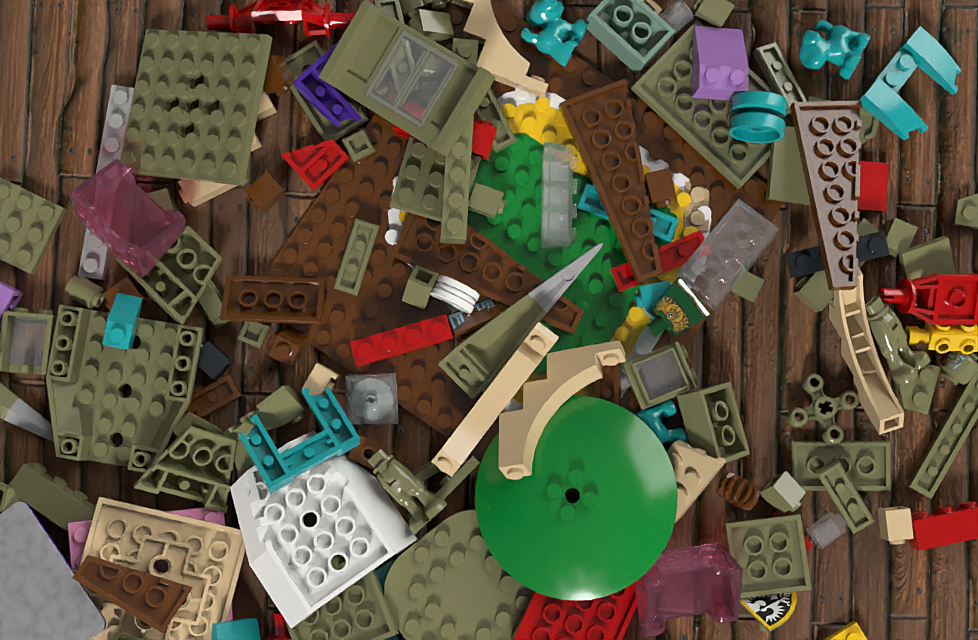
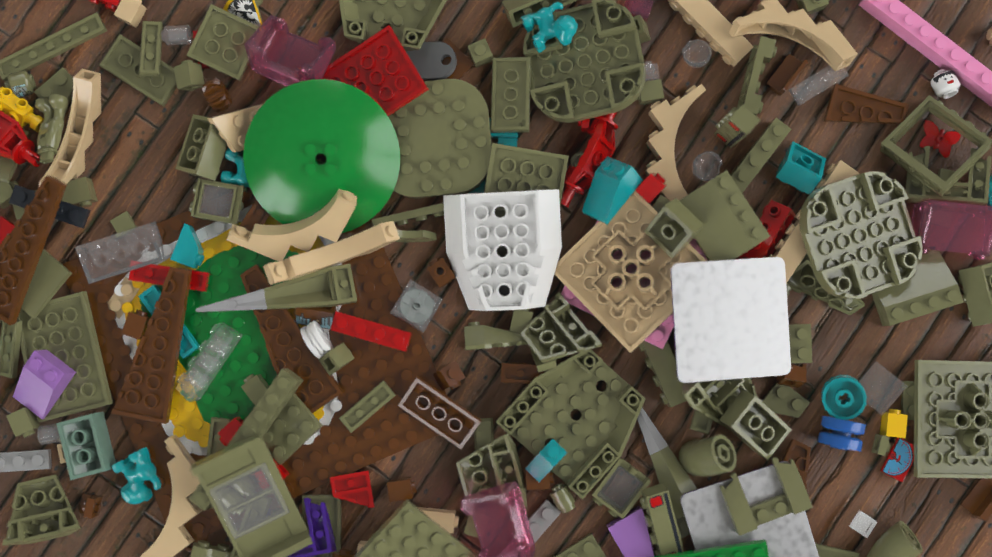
camera: 145 degrees left, 0 degrees up
reddish brown wing [72,555,193,633] -> none
black brick [197,341,235,380] -> none
olive tile [238,322,271,349] -> none
teal wedge [239,387,360,494] -> none
tan brick [302,363,341,395] -> none
olive tile [342,128,376,163] -> none
olive piece [368,449,447,535] -> none
olive slope [406,9,455,50] -> none
torso [646,277,711,337] -> none
teal wheel [728,91,788,143] -> none
olive gear [786,373,859,445] -> none

